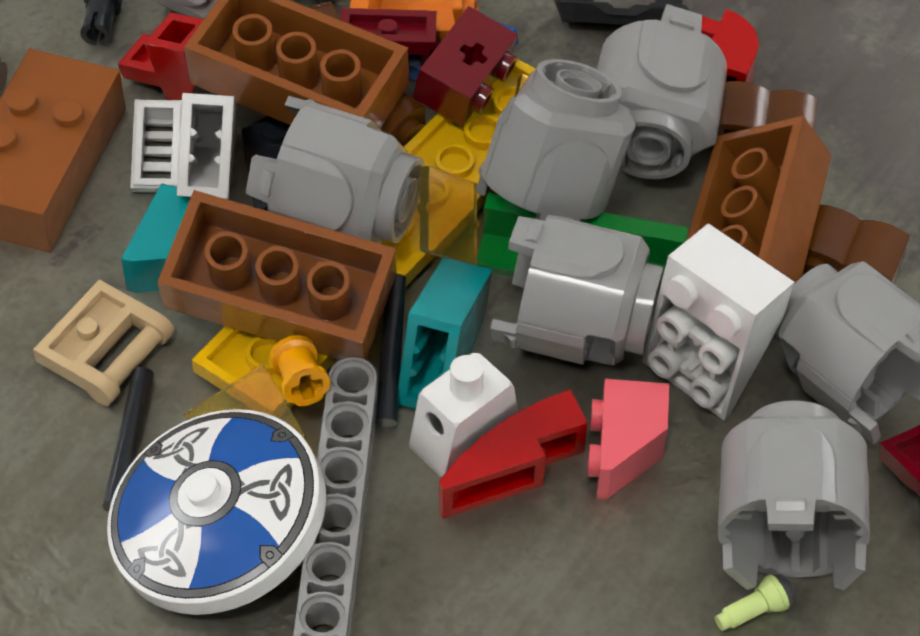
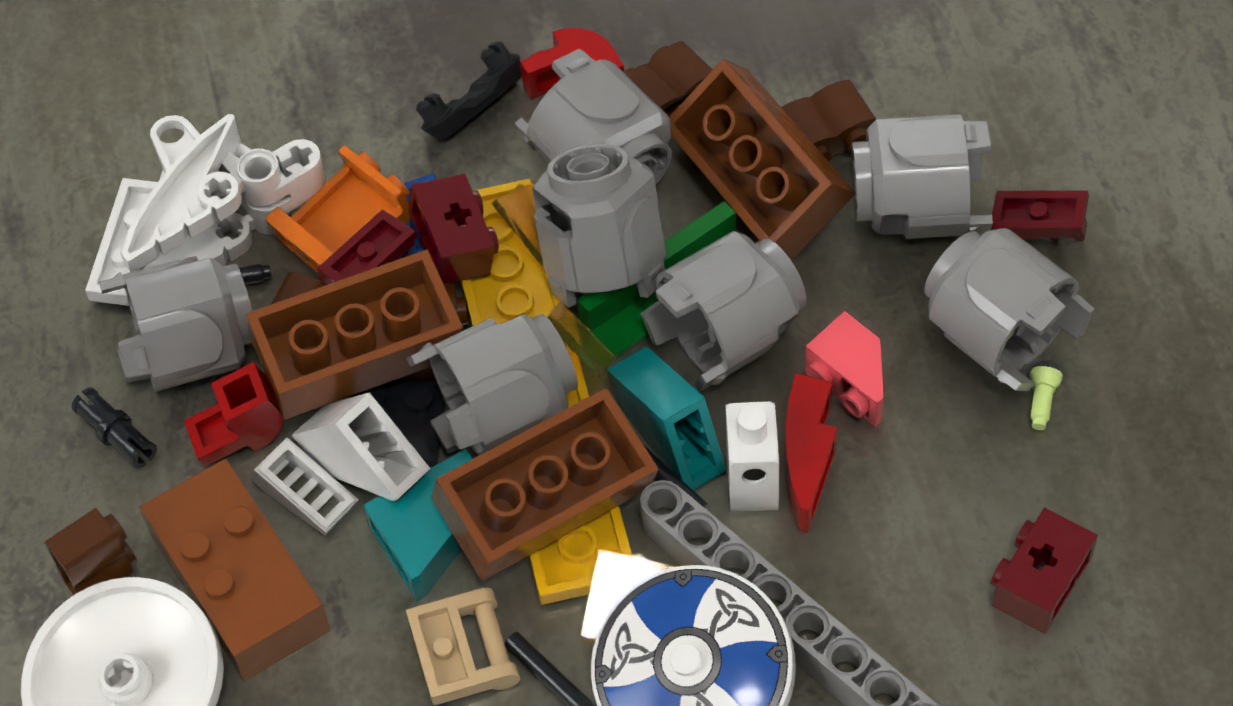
camera: 45 degrees left, 5 degrees up
light orange bush [269,335,330,407] -> none
white slope [642,223,794,421] -> none

